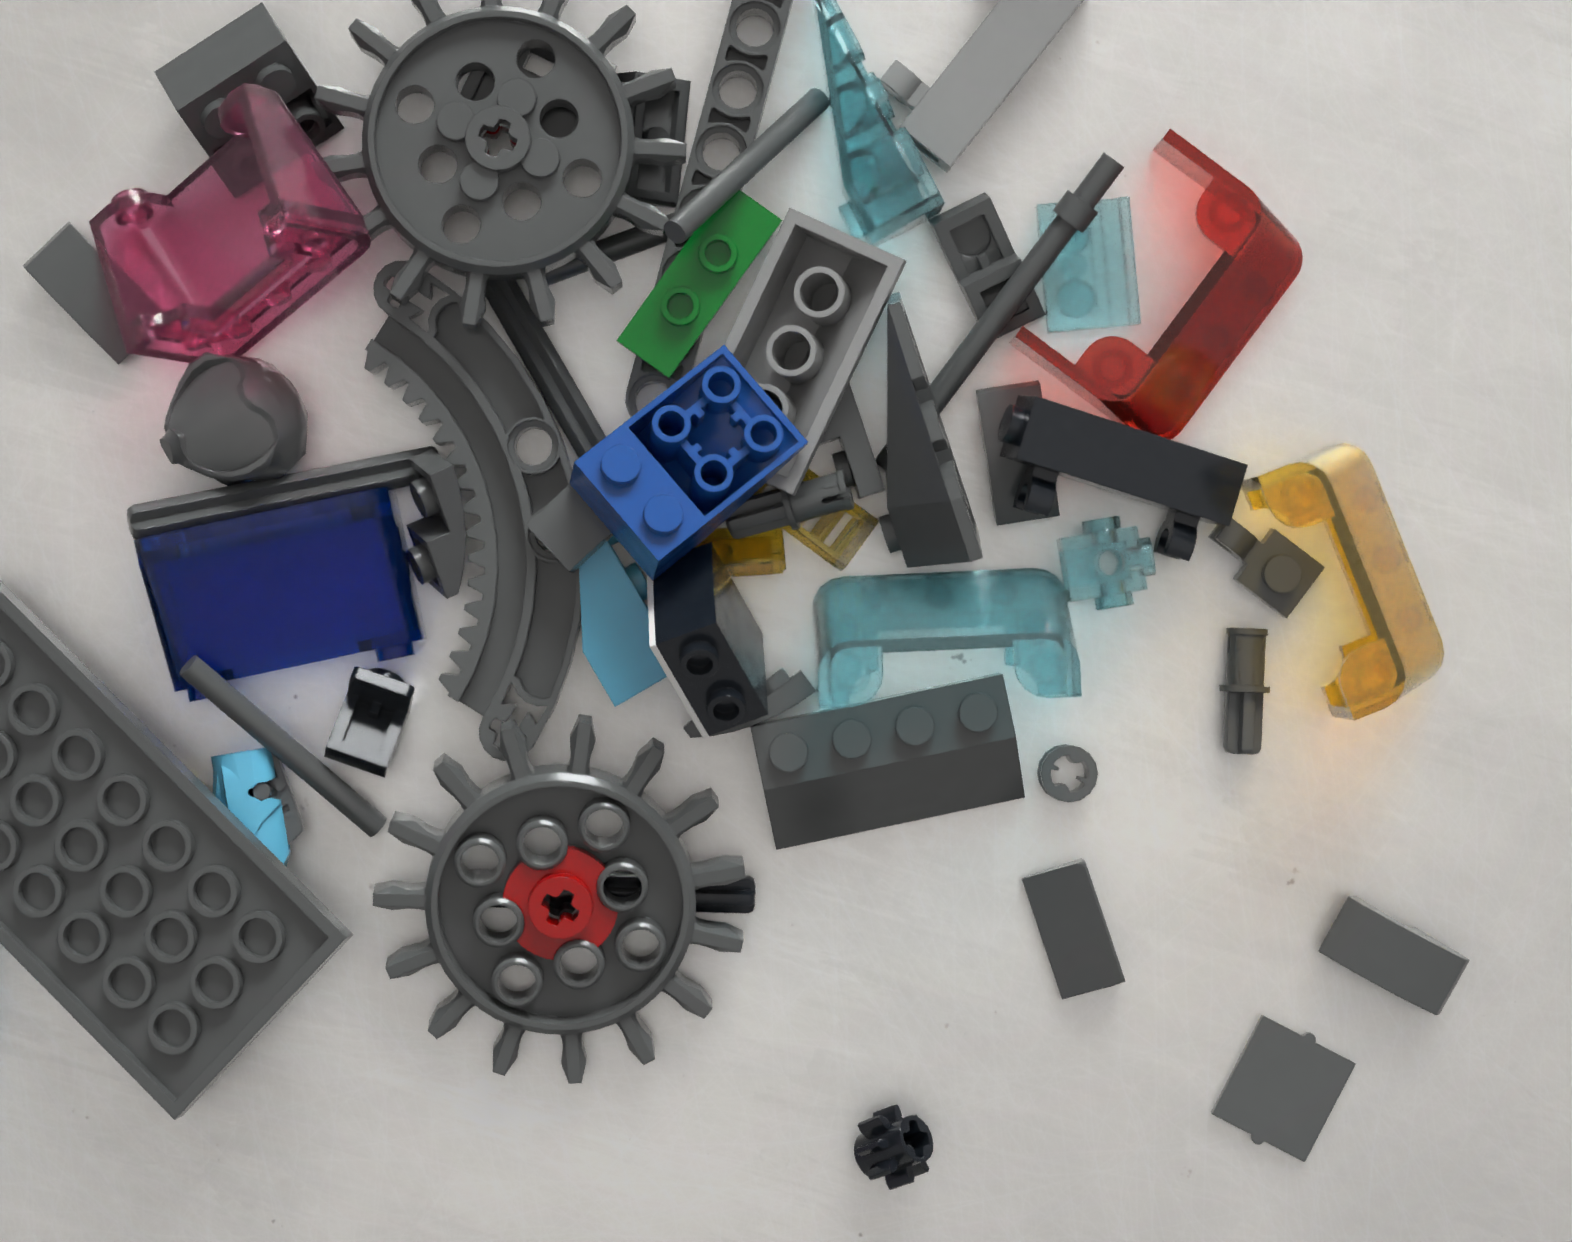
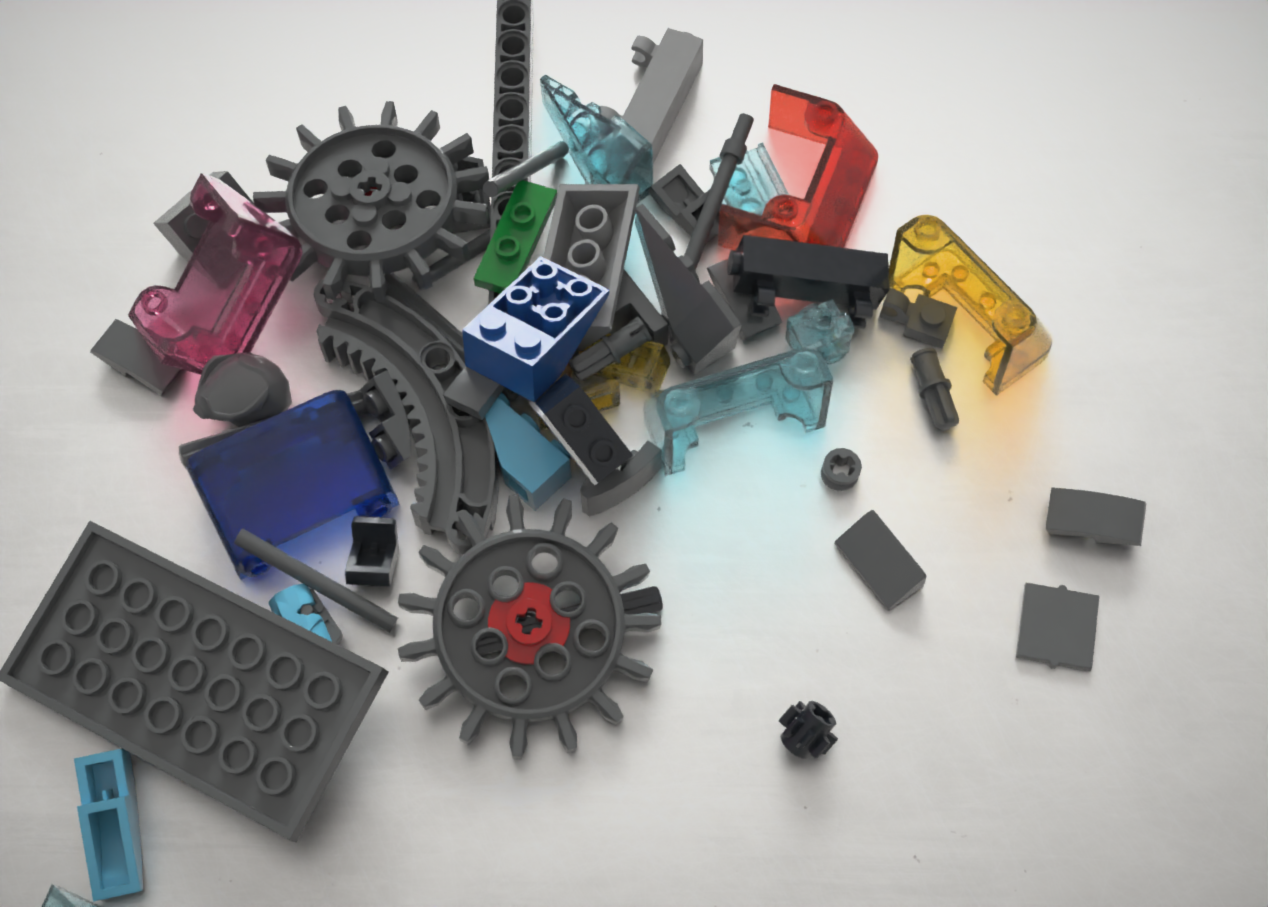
camera: 15 degrees left, 25 degrees down
dark grey slope [750,673,1025,850] -> none

